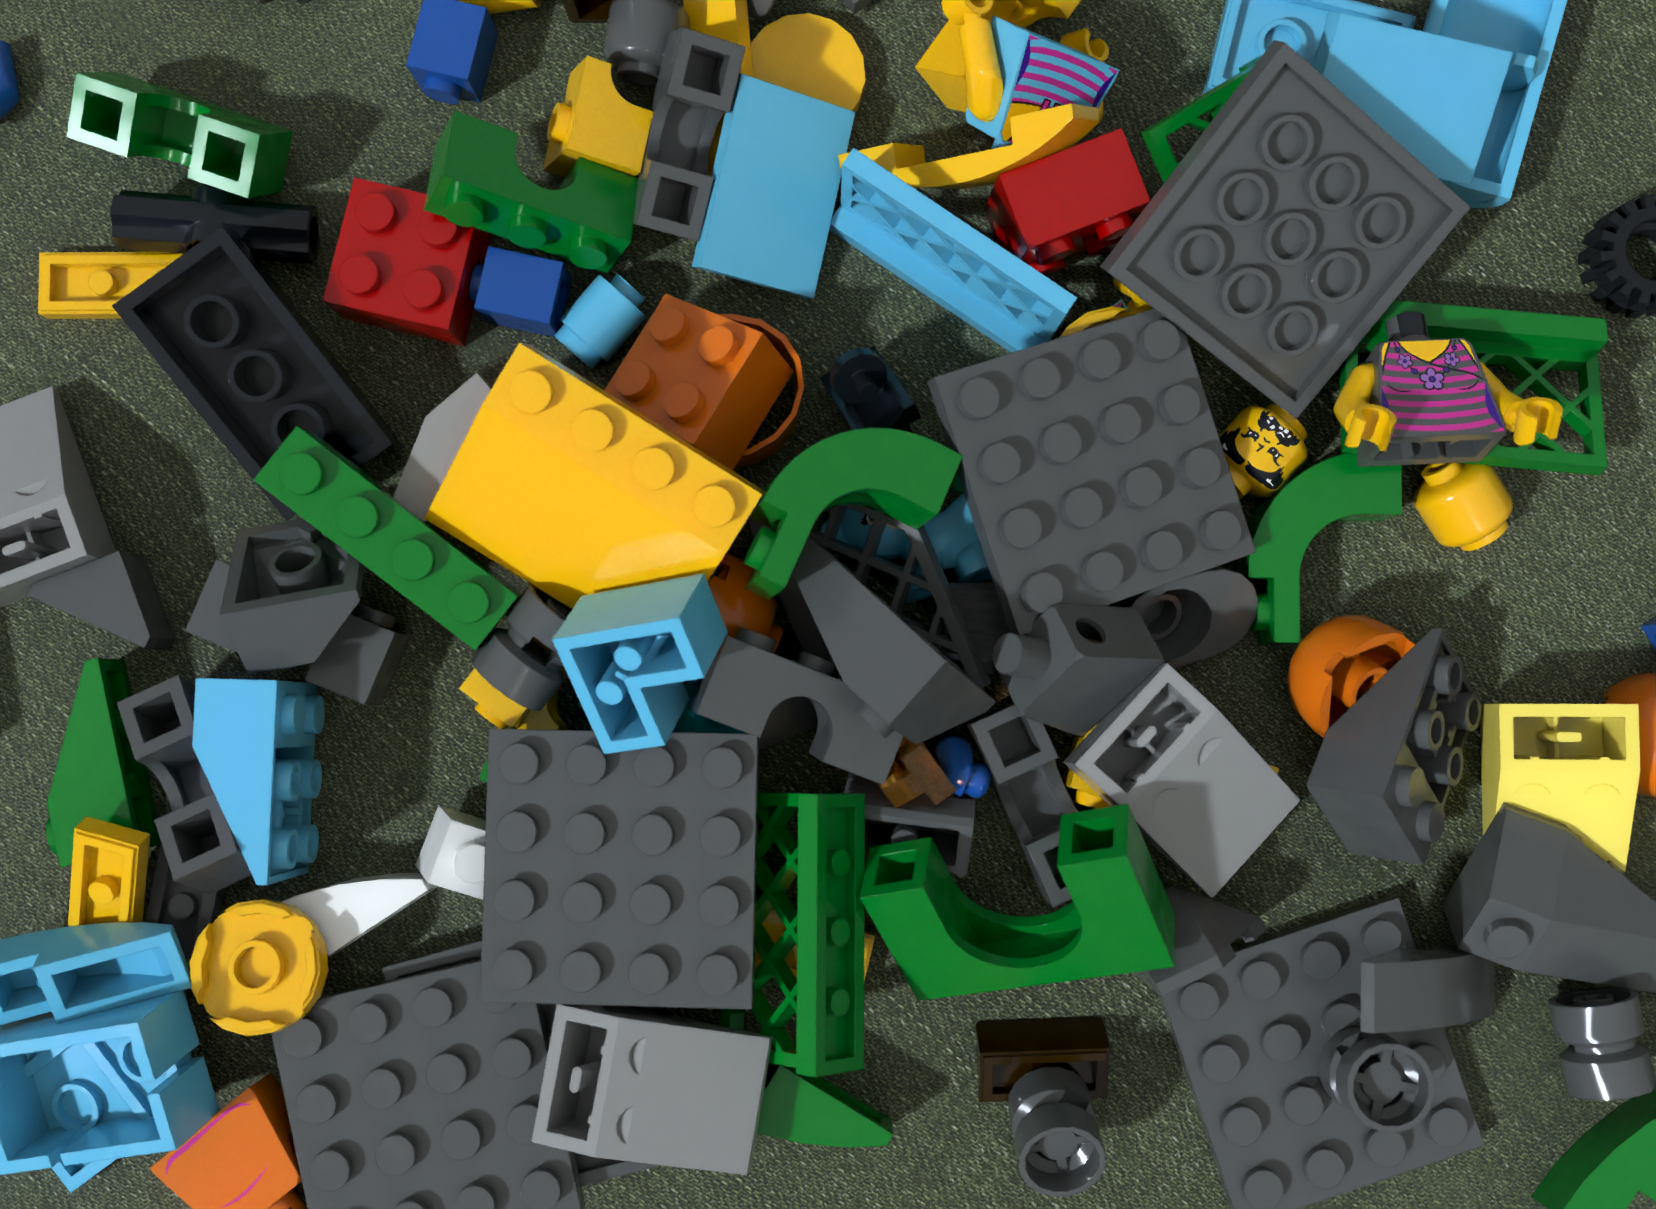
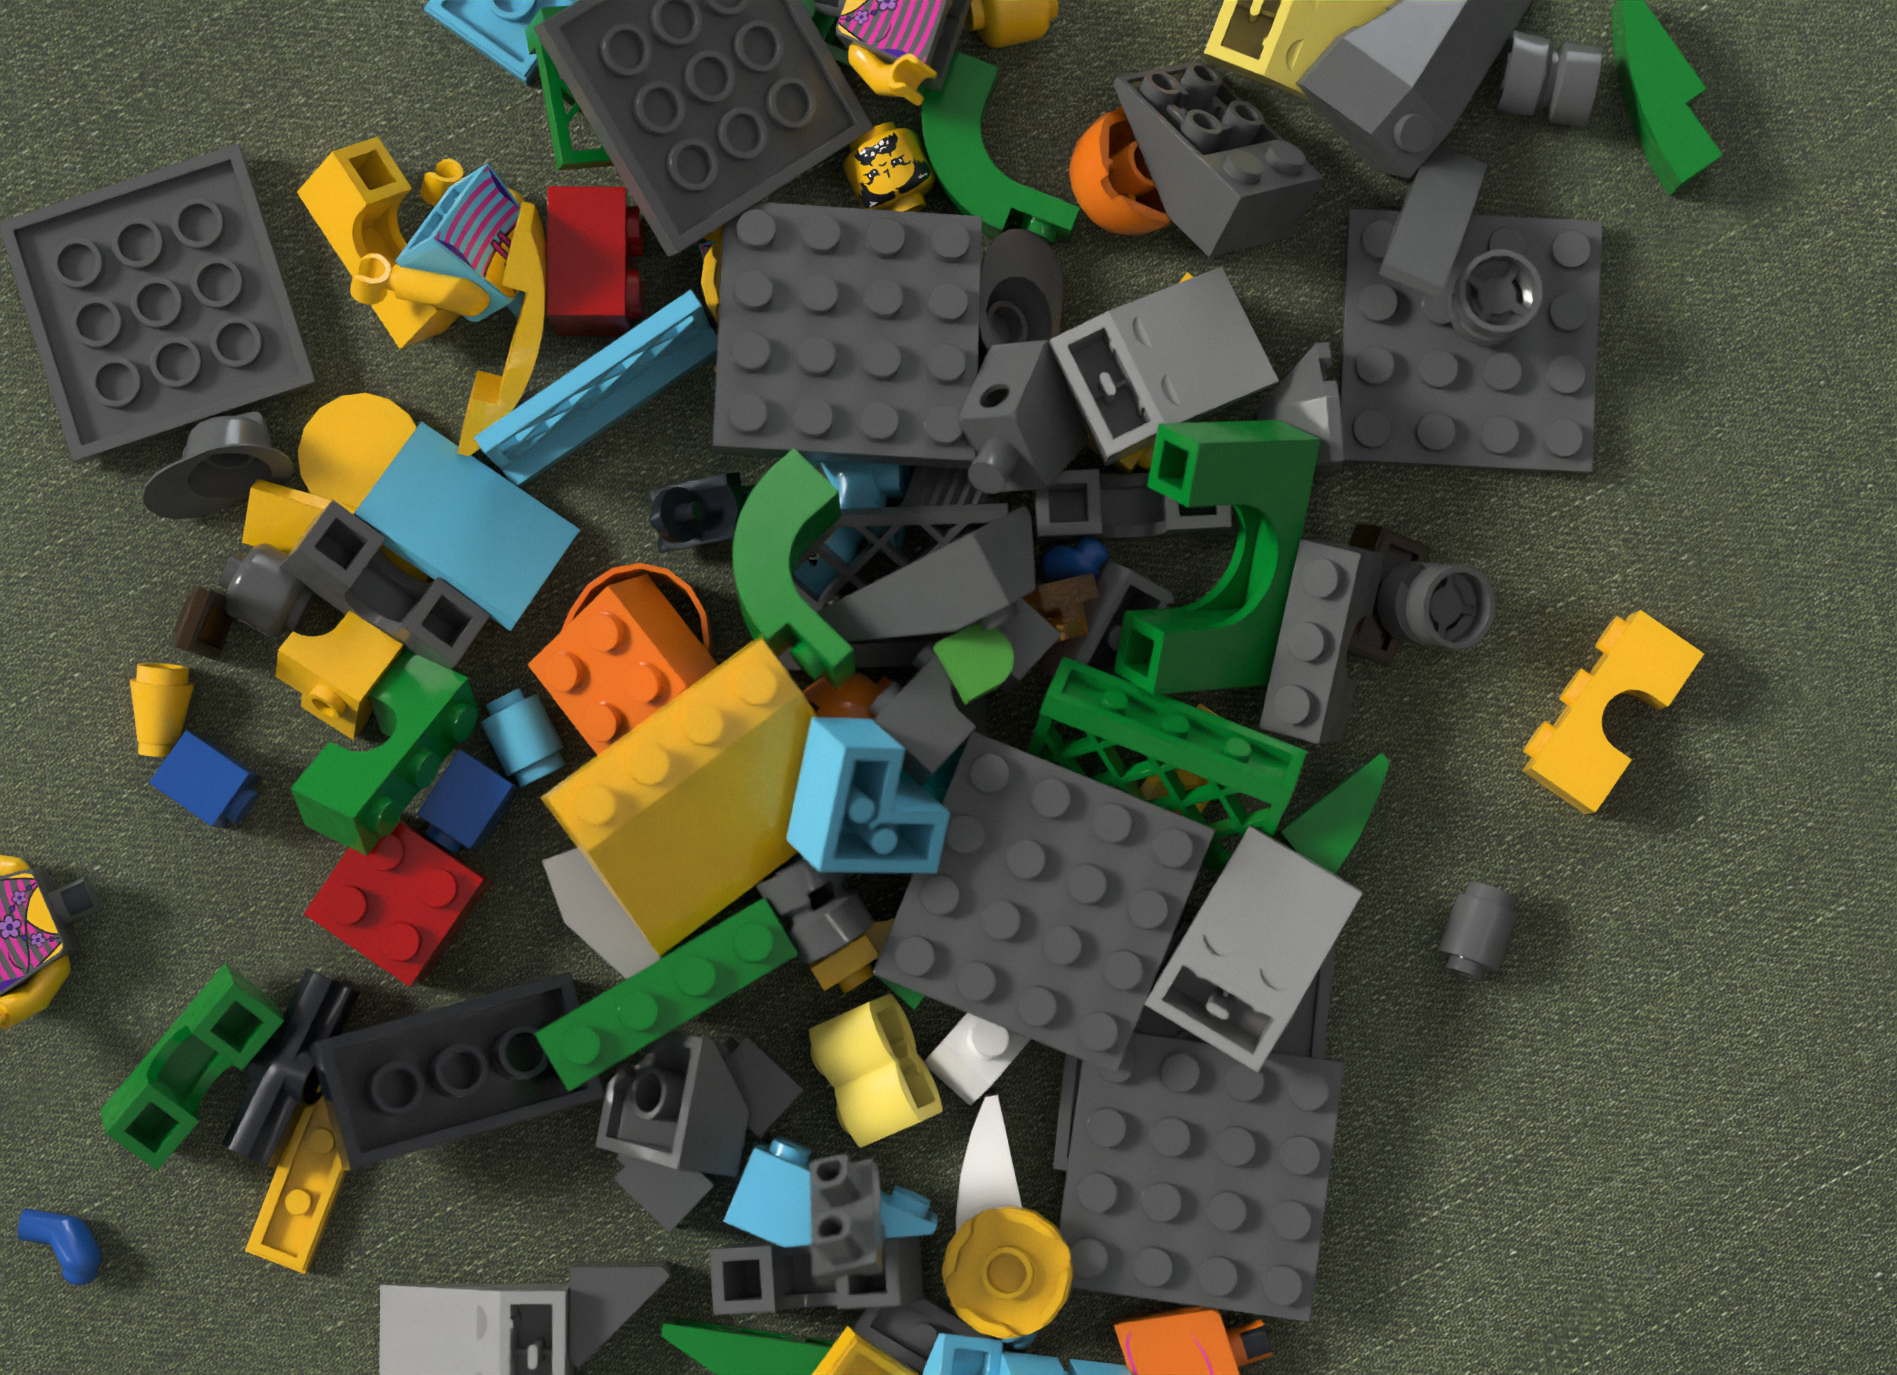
camera: 60 degrees left, 0 degrees up
none -> light yellow brick [809,993,943,1148]
none -> dark grey hips [810,1154,886,1286]
none -> bright green tile [933,624,1014,705]
none -> dark grey arch [1259,539,1385,744]

